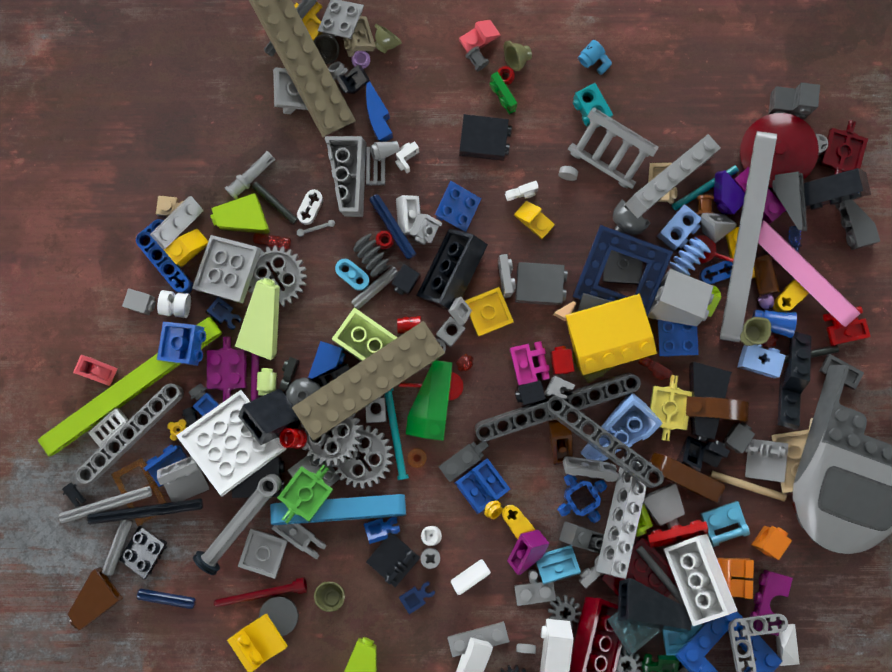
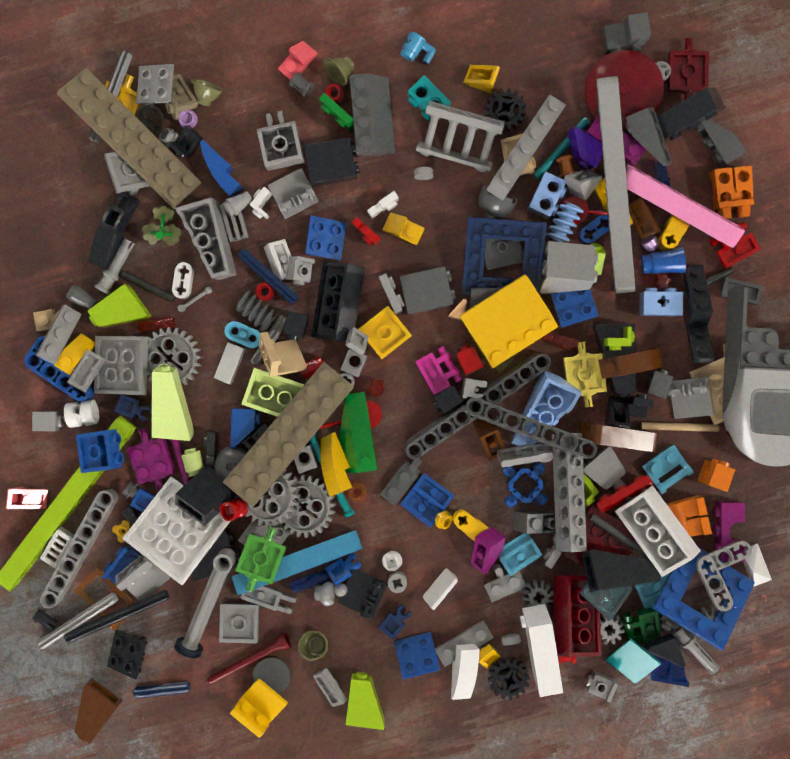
camera: 10 degrees left, 5 degrees up
light grey axle [102,520,132,576] -> none
olive piece [740,317,771,346] -> none
none -> dark grey cone [66,285,97,309]
none -> light grey plate [67,349,106,393]
none -> black slope [89,192,140,269]
none -> olive plant [142,206,182,246]
none -> white slope [214,342,246,385]
none -> light grey hinge [257,110,305,171]
none -> tan bracket [259,332,307,377]
none -> light grey hinge [268,168,319,219]
none -> clear blue axle [290,570,329,593]
none -> light grey plate [313,668,347,707]
none -> light grey animal [314,581,347,606]
none -> yellow slope [320,432,352,497]
none -> dark grey slope [349,73,396,158]
none -> red plate [351,217,381,246]
none -> blue hinge [394,632,440,680]
none -> yellow slope [463,65,500,94]
none -> yellow plate [479,644,501,668]
none -> black gear [484,88,526,132]
none -> lime bracket [604,326,635,350]
none -> orange hips [709,166,754,219]

